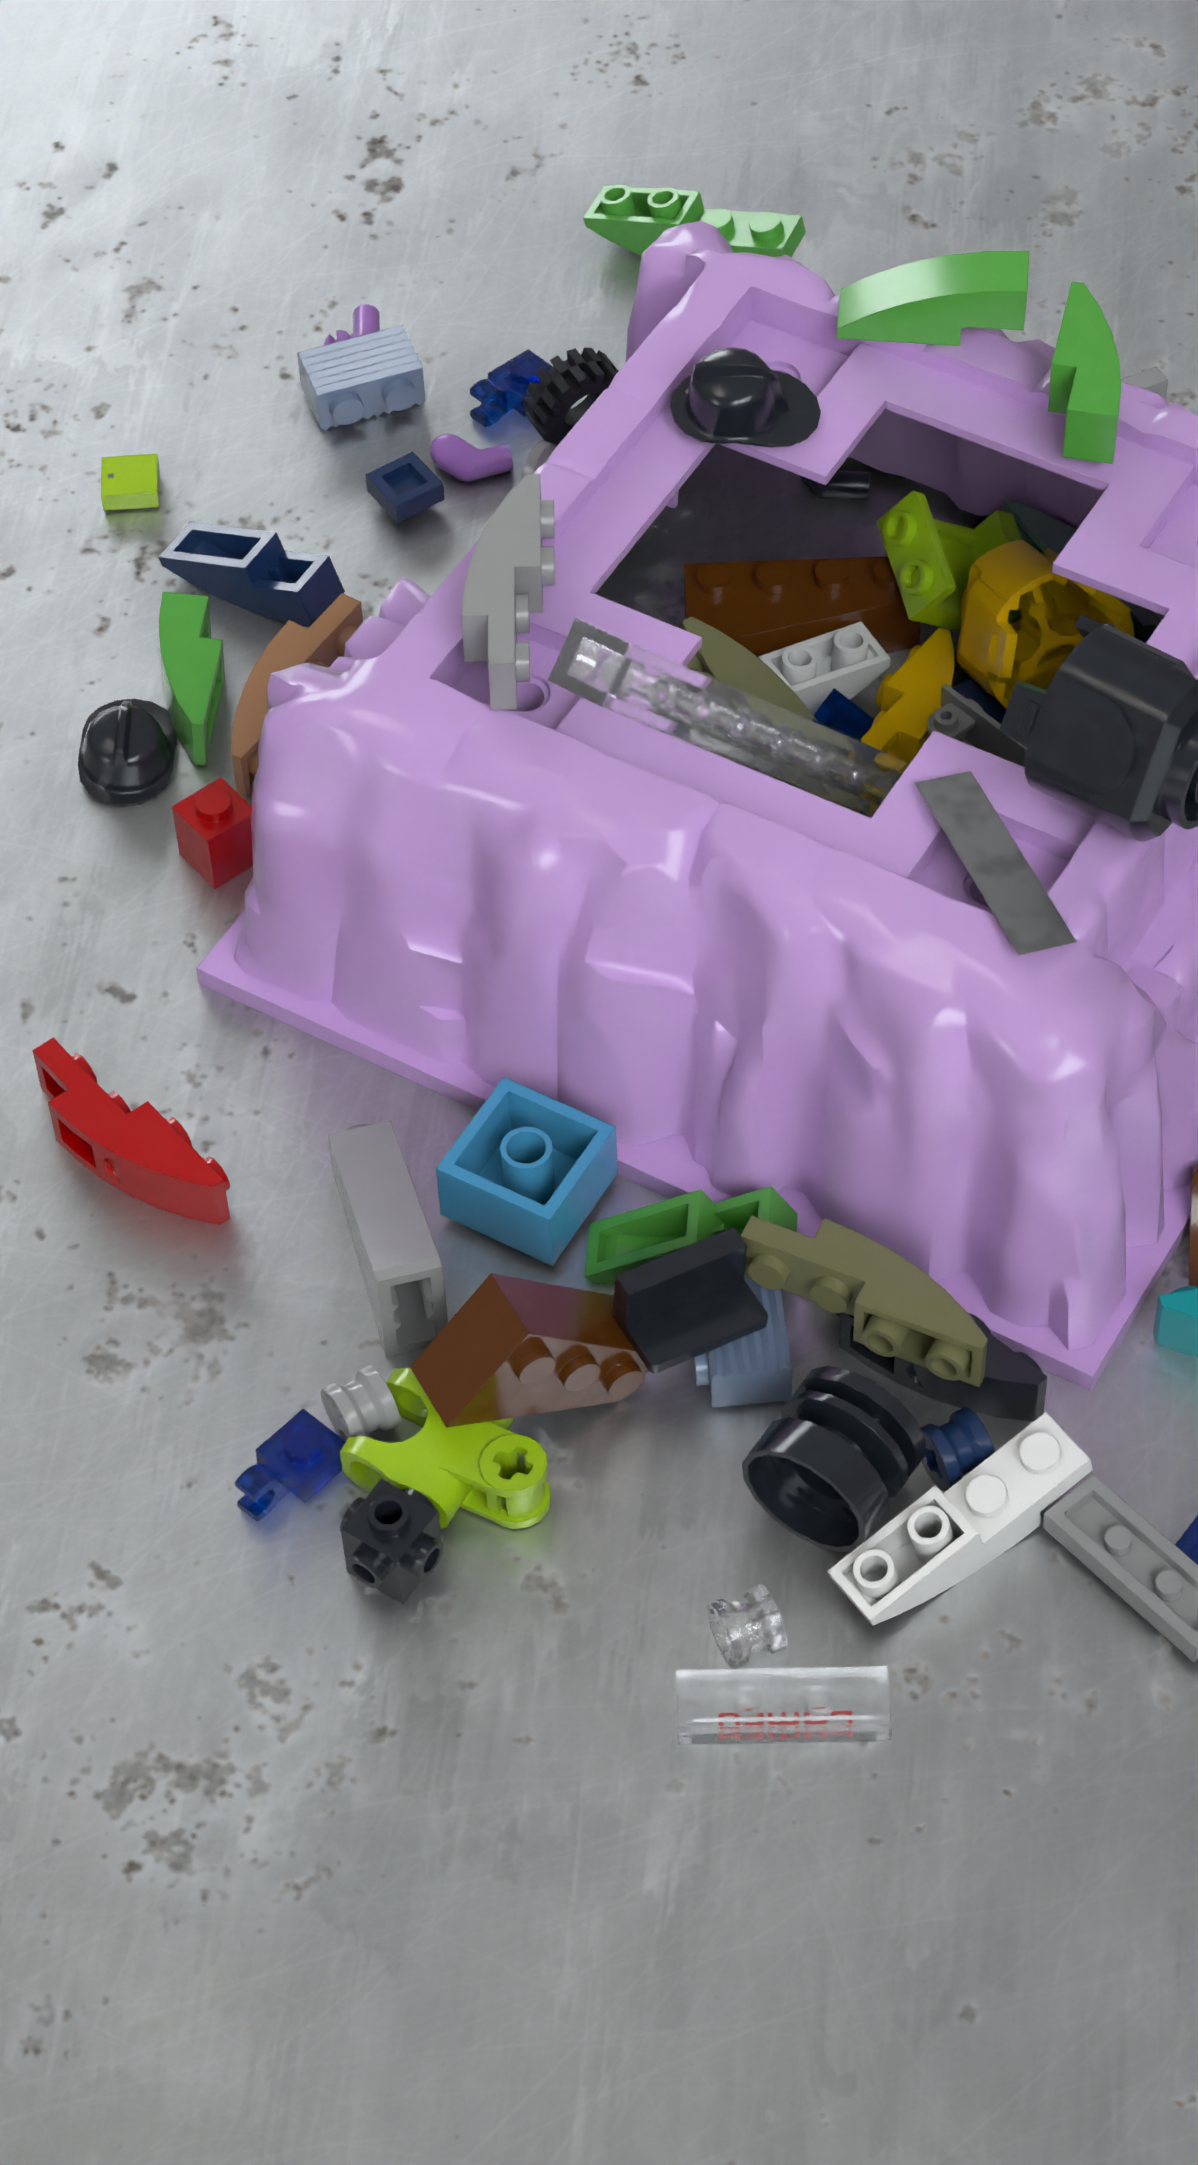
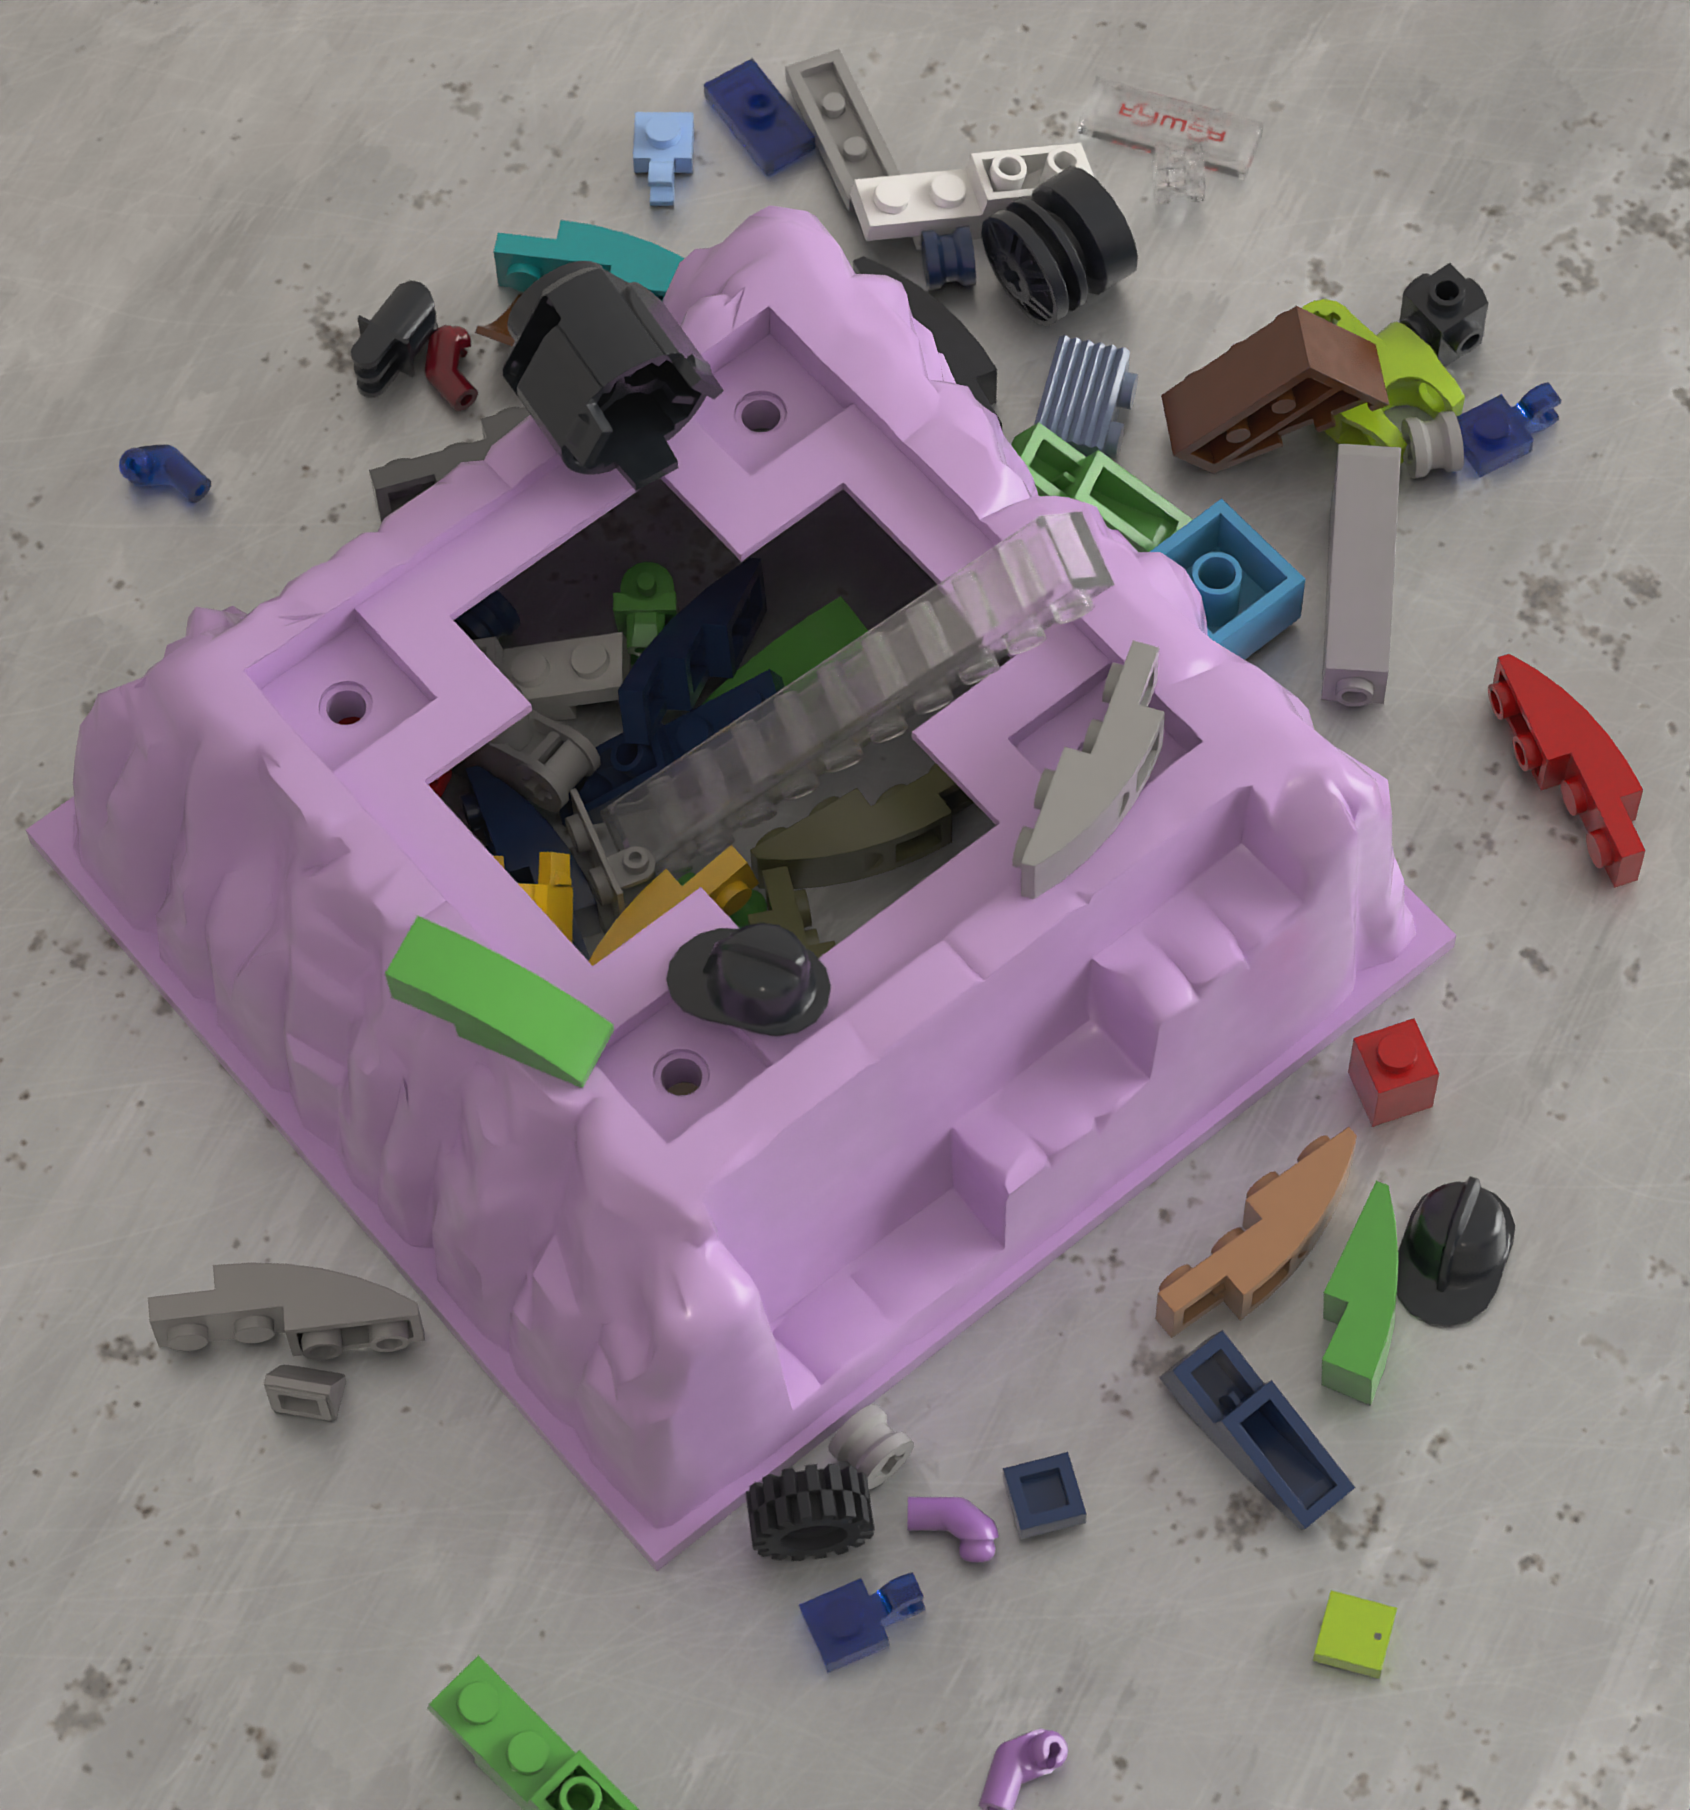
camera: 160 degrees left, 10 degrees up
brick [297,325,425,431] -> none
black panel [612,1227,768,1374] -> none
olive slope [741,1216,988,1387] -> none
flat silver sticker [915,771,1077,955] -> none
bright green slope [1048,282,1121,464] -> none

